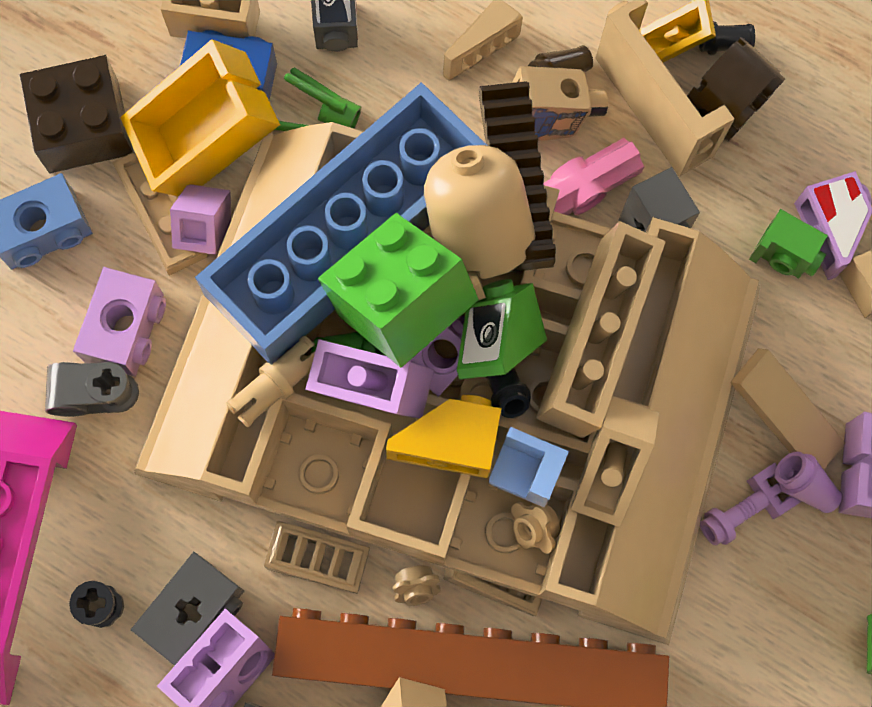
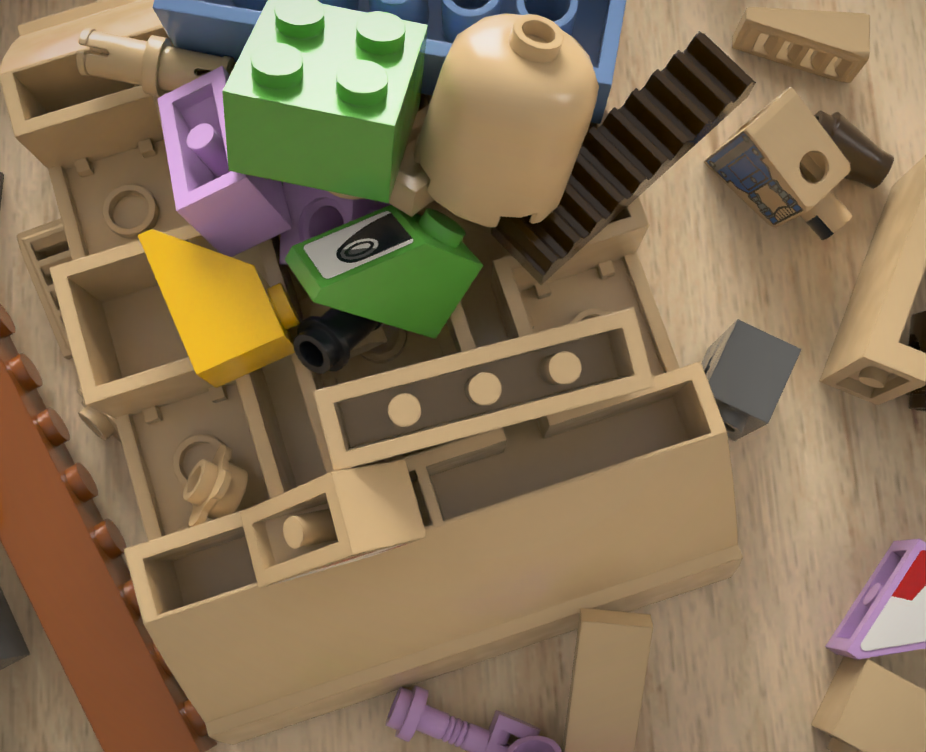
camera: 60 degrees right, 5 degrees up
light blue panel [489,427,569,507] -> none
bright pink piece [544,138,644,215] -> none
bright green brick [749,209,828,279] -> none

